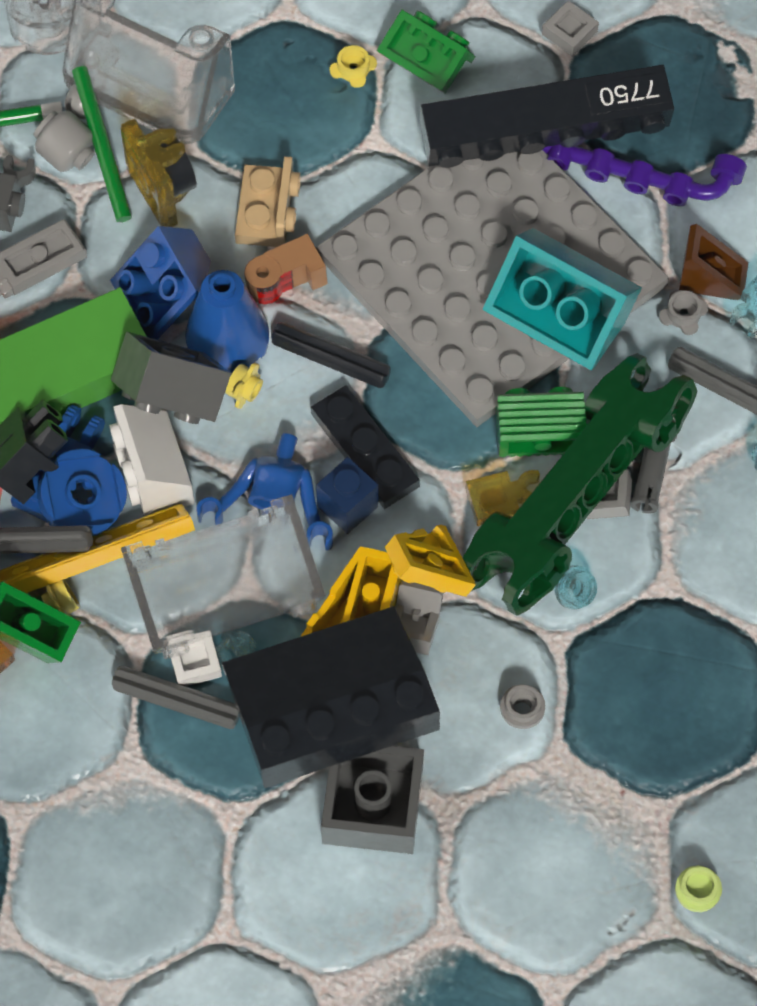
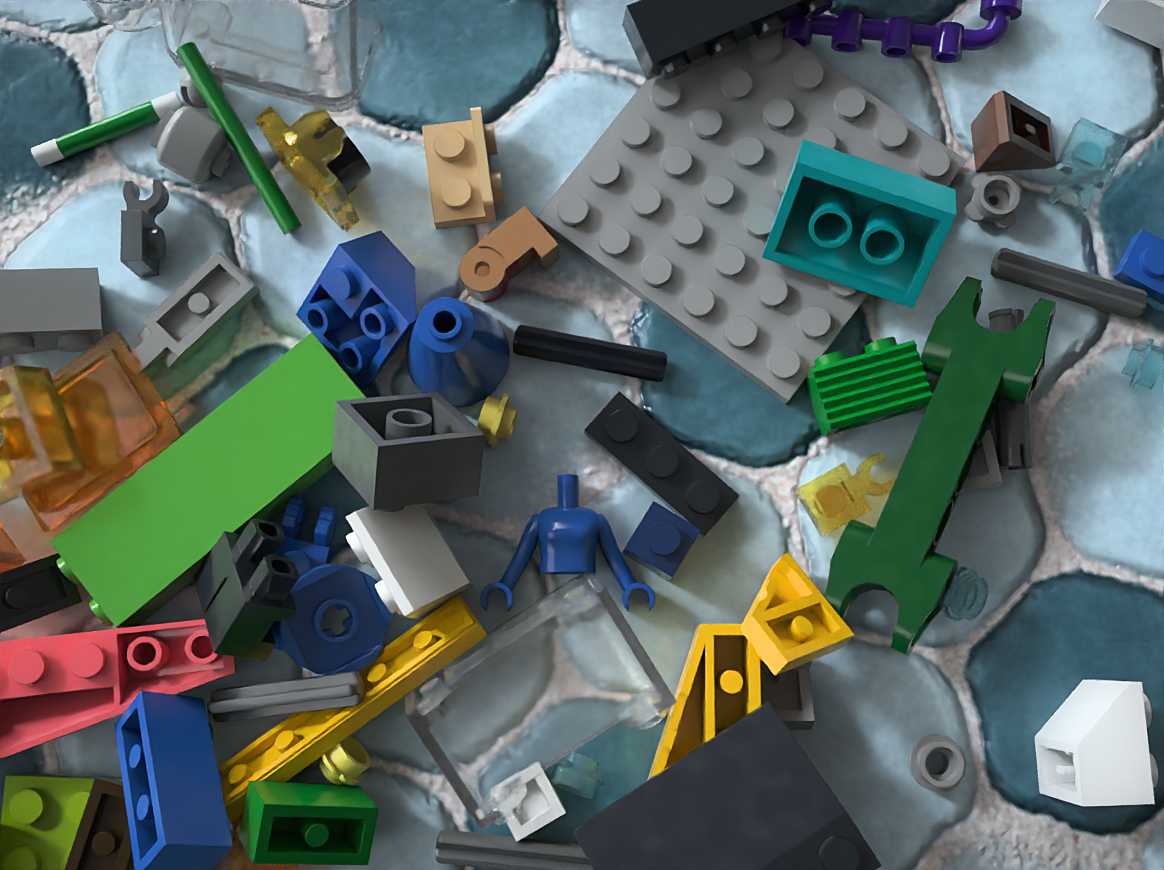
camera: 15 degrees left, 15 degrees up
none -> white slope [1035,679,1158,807]

